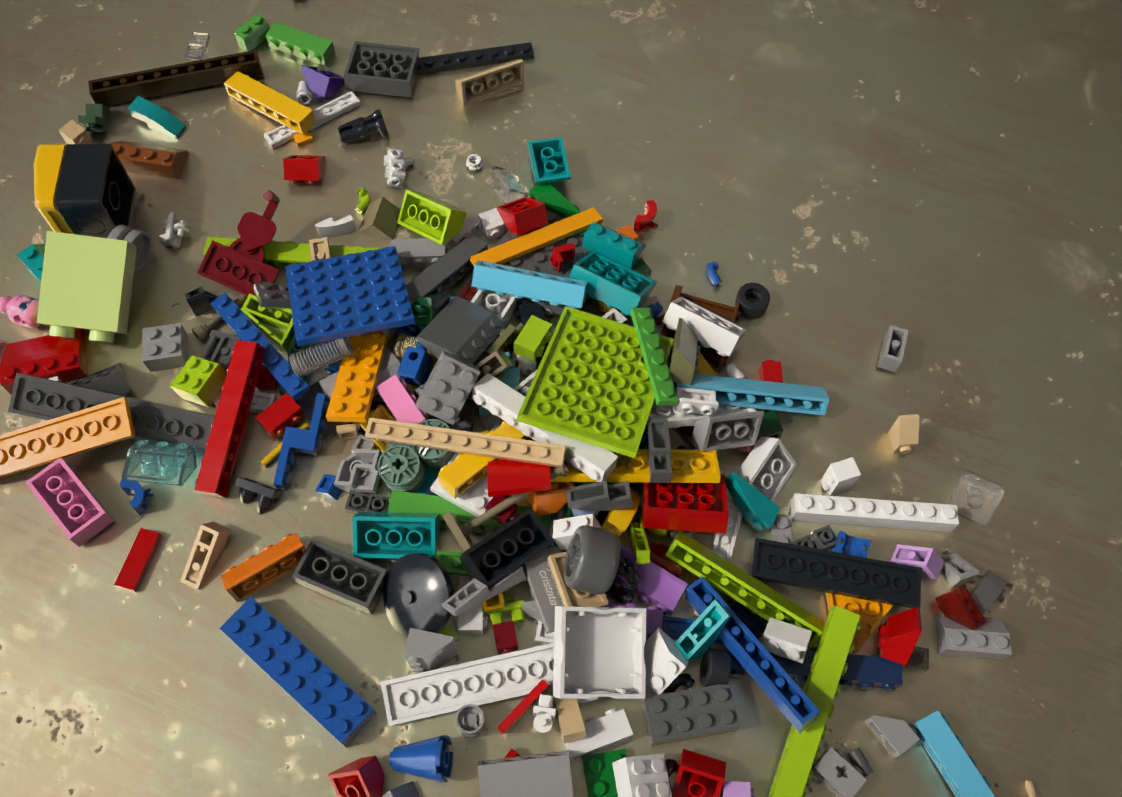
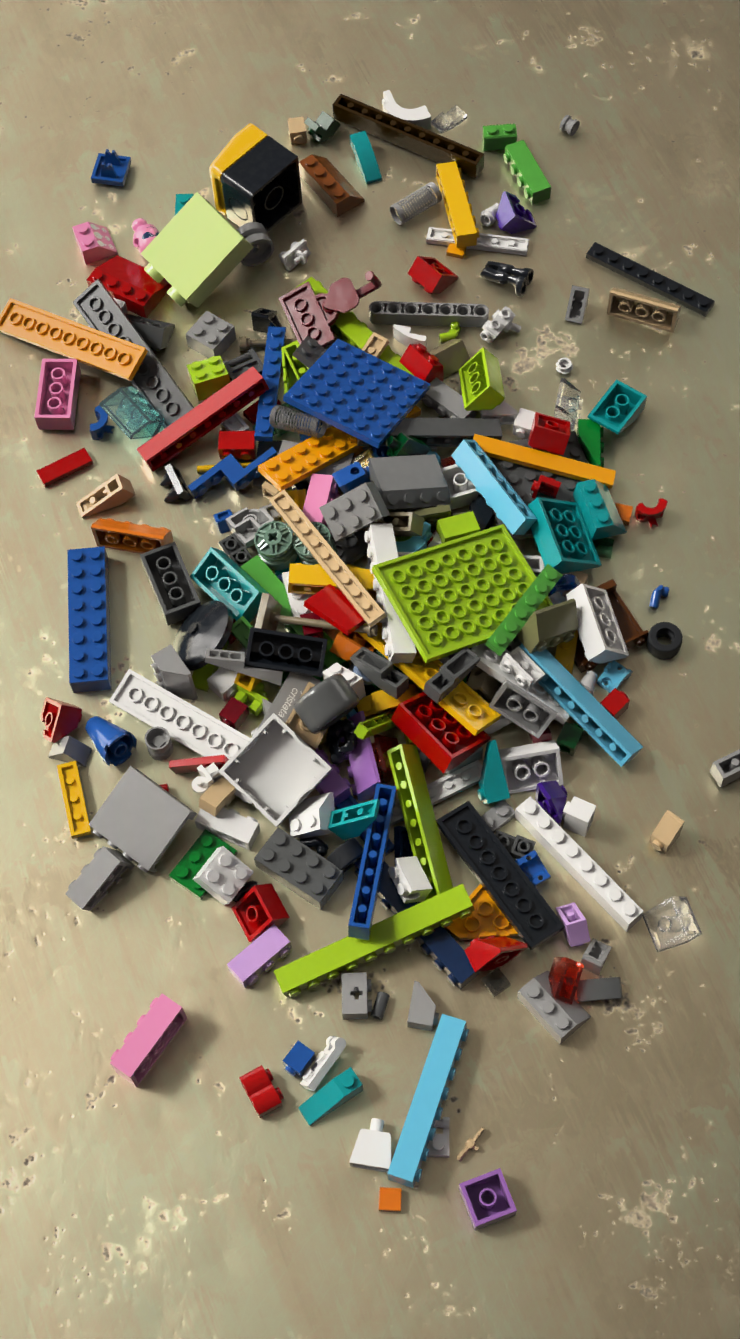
camera: 50 degrees right, 0 degrees up
dark grey slope [344,41,420,98] -> none
none -> light grey beam [369,301,489,327]
none -> white arch [382,90,431,130]
none -> light grey piece [390,182,442,225]
none -> red slope [399,343,444,383]
none -> dark purple slope [535,780,568,826]
none -> light grey slope [565,285,590,324]
none -> medium azure piece [596,660,633,693]

